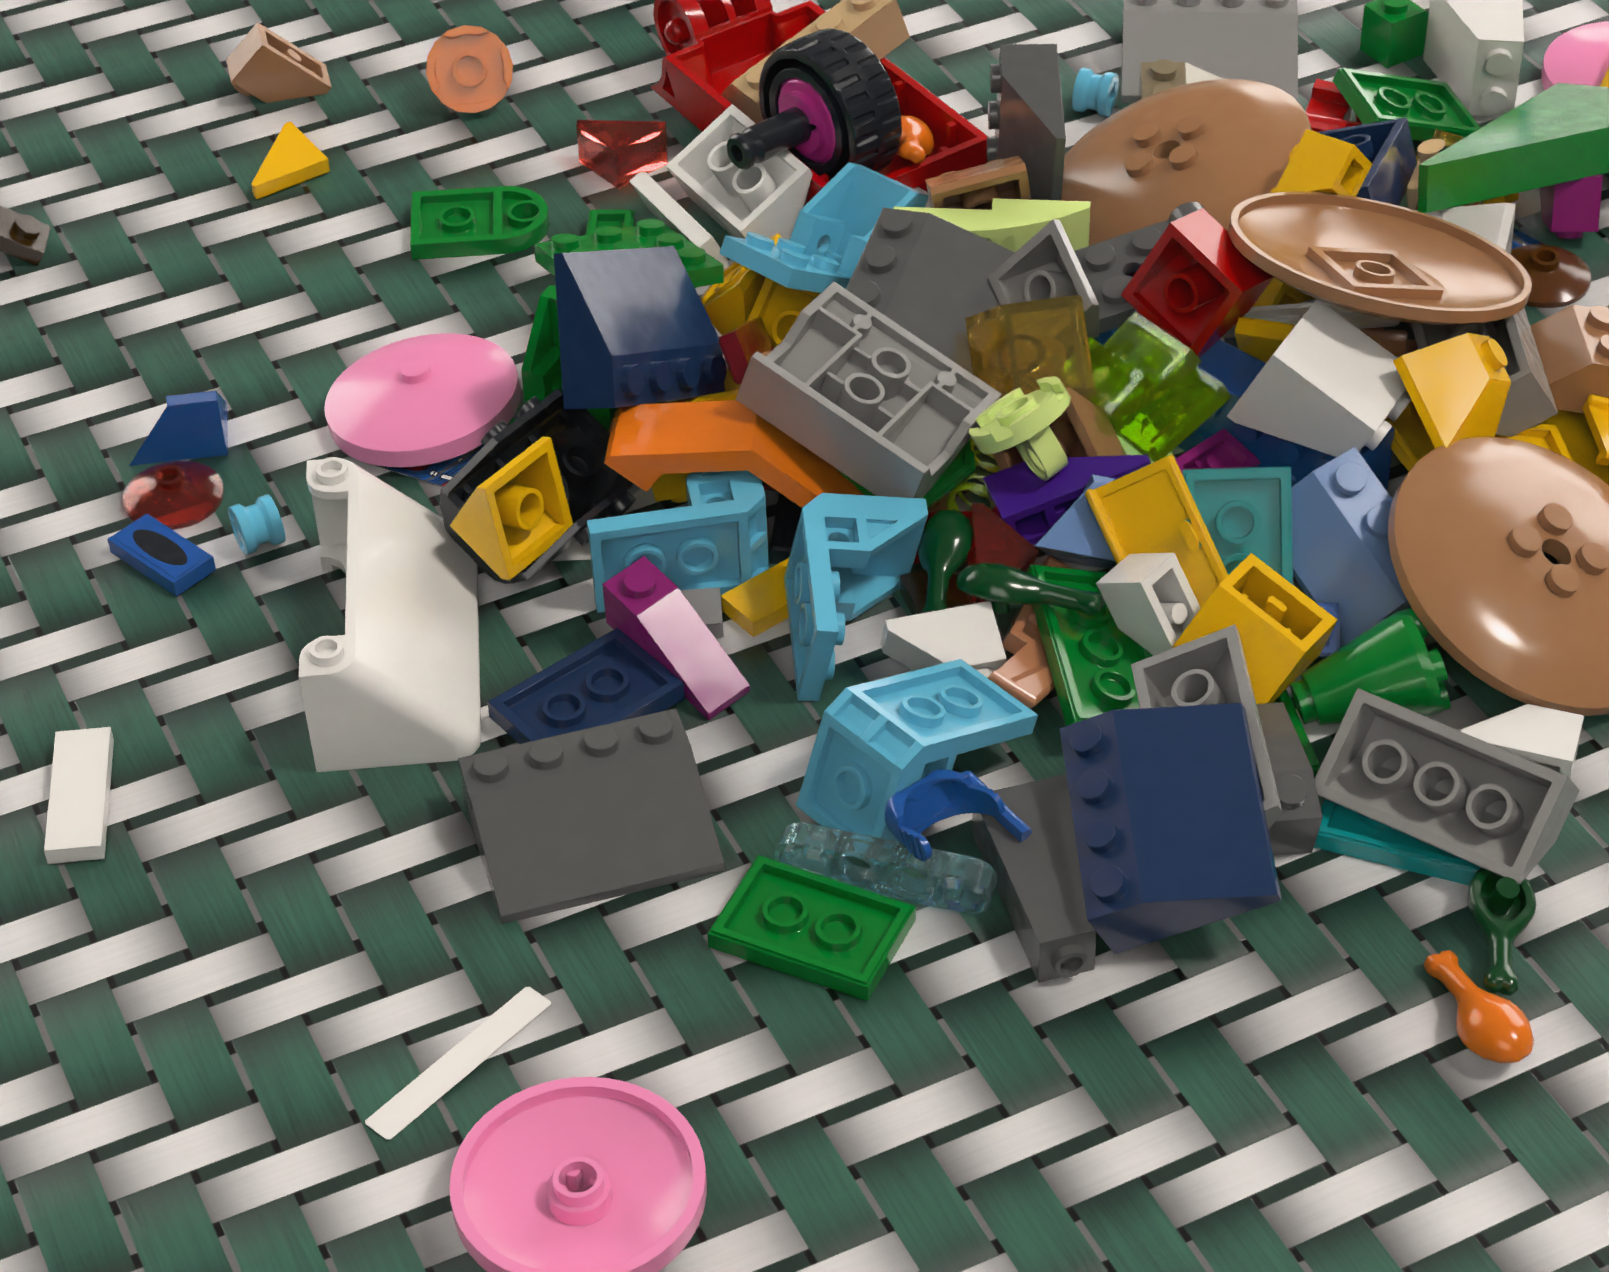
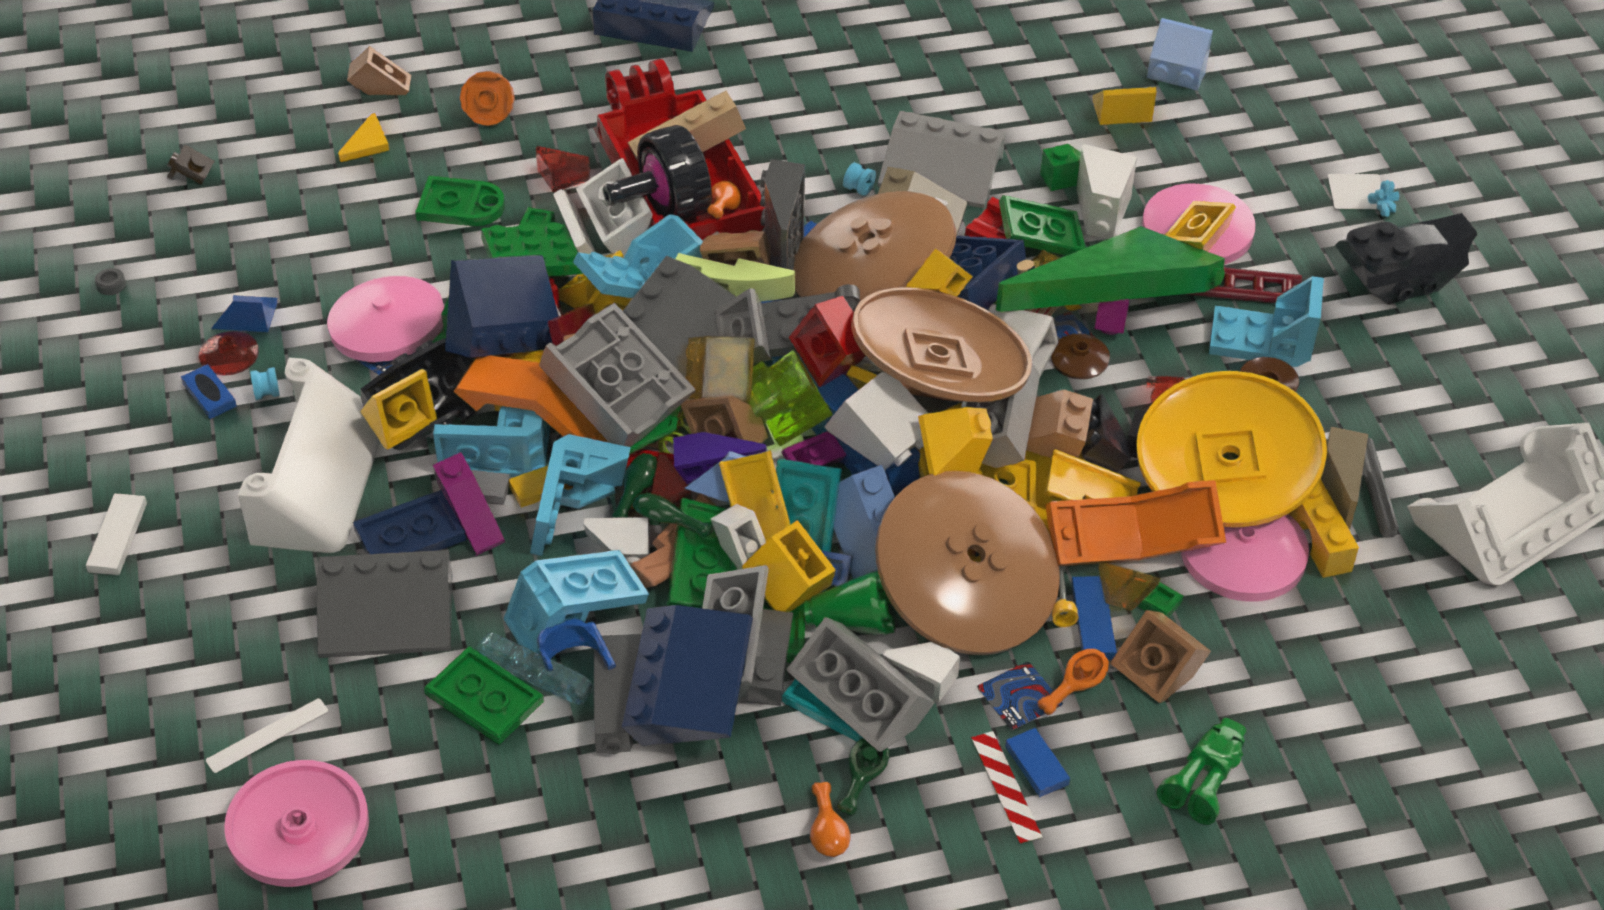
camera: 10 degrees right, 5 degrees up
yellowish green tile [968,376,1071,481] -> none

